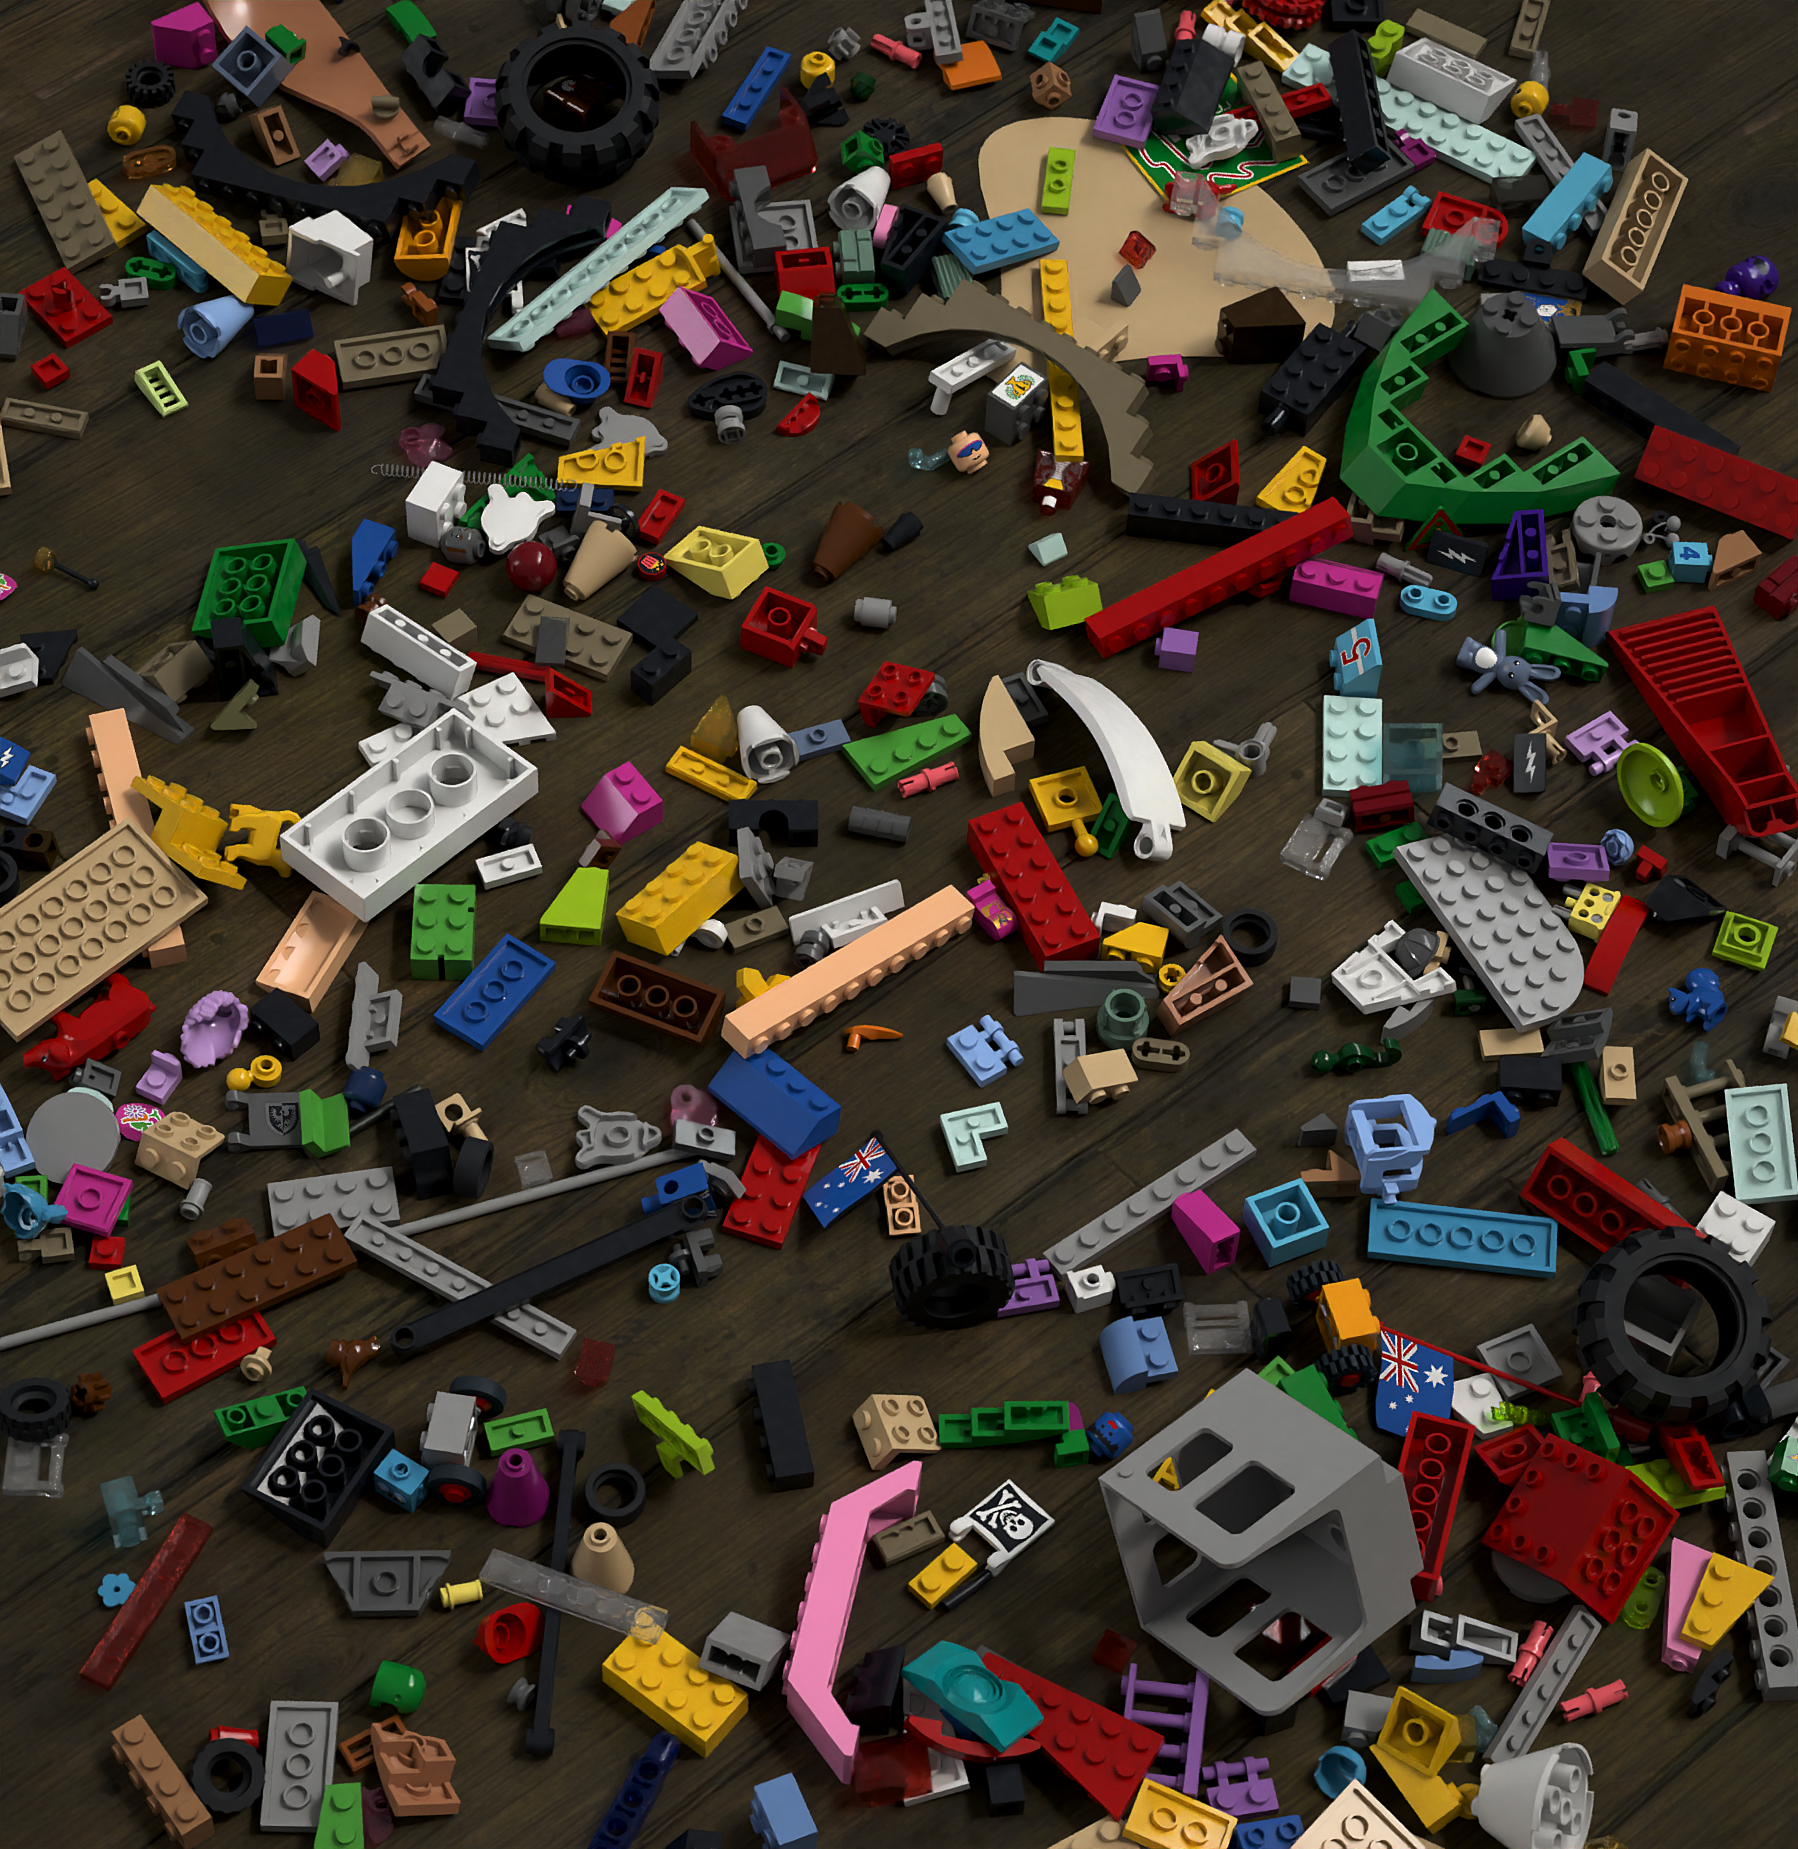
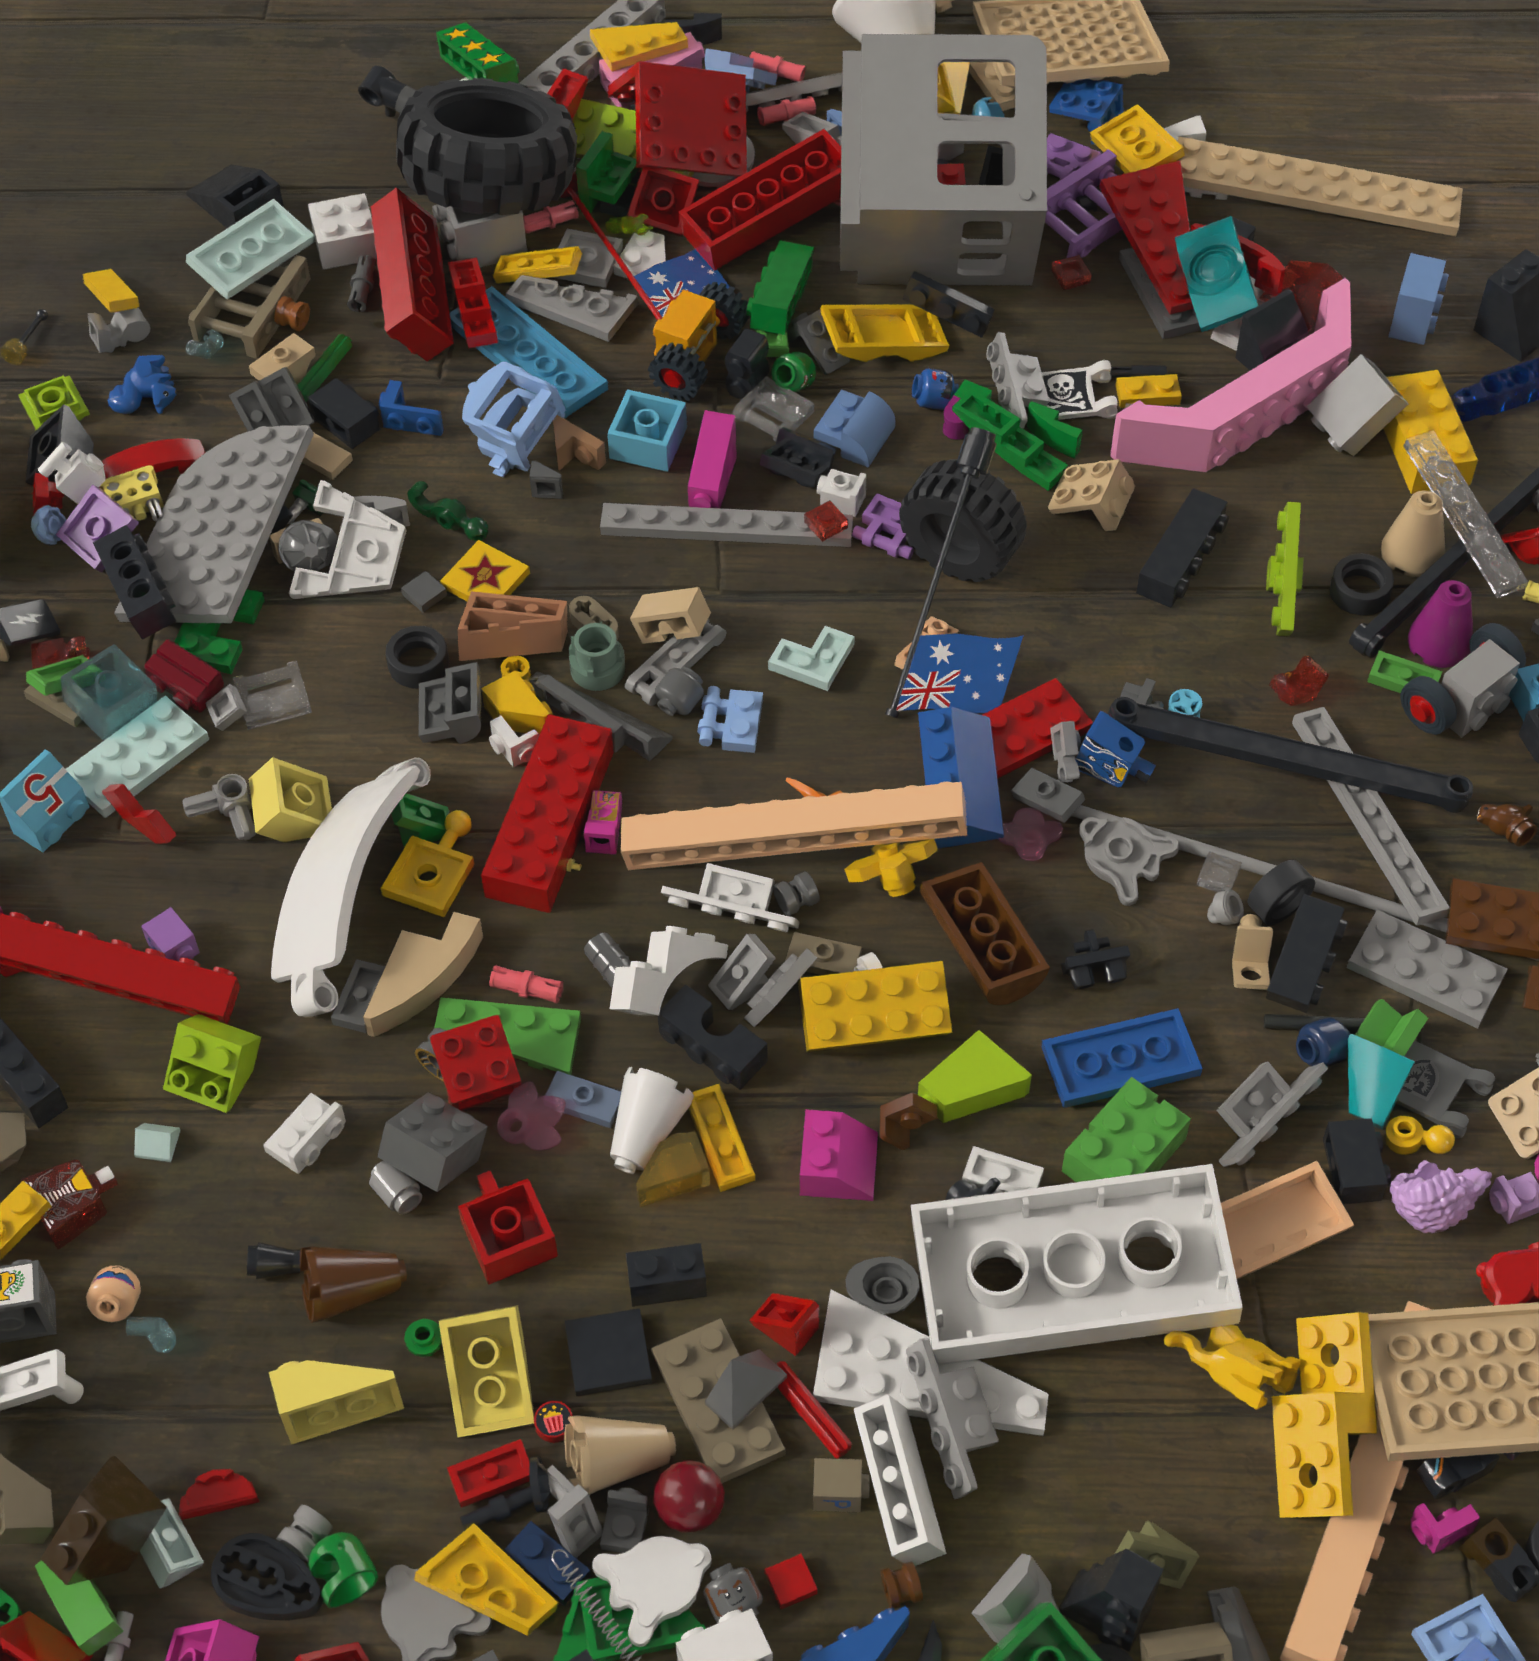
camera: 135 degrees left, 0 degrees up
none -> bright green tile [26,655,101,696]
none -> white brick [38,442,106,504]
none -> red tile [102,784,176,844]
none -> white bracket [263,1093,346,1174]
none -> light yellow slope [269,1360,404,1445]
none -> green helmet [308,1532,378,1609]
none -> dark grey brick [377,1092,488,1192]
none -> yellow tile [440,540,530,602]
none -> red slope [448,258,498,348]
none -> black bar [460,1486,533,1530]
none -> yellow tile [493,246,582,283]
none -> clear pink plate [497,1081,566,1151]
none -> light grey wing [506,275,638,342]
none -> white arch [610,926,728,1016]
none -> dark grey head [655,666,704,716]
none -> medium blue brick [705,49,777,93]
none -> green head [771,352,816,393]
none -> clear red plate [804,500,848,542]
none -> dark grey piece [845,1256,919,1315]
none -> light grey bracket [986,332,1049,429]
none -> green slope [1027,401,1082,459]
none -> light grey tile [1207,889,1244,926]
none -> teal slope [1348,1034,1415,1130]
none -> dark pink bracket [1411,1503,1480,1554]

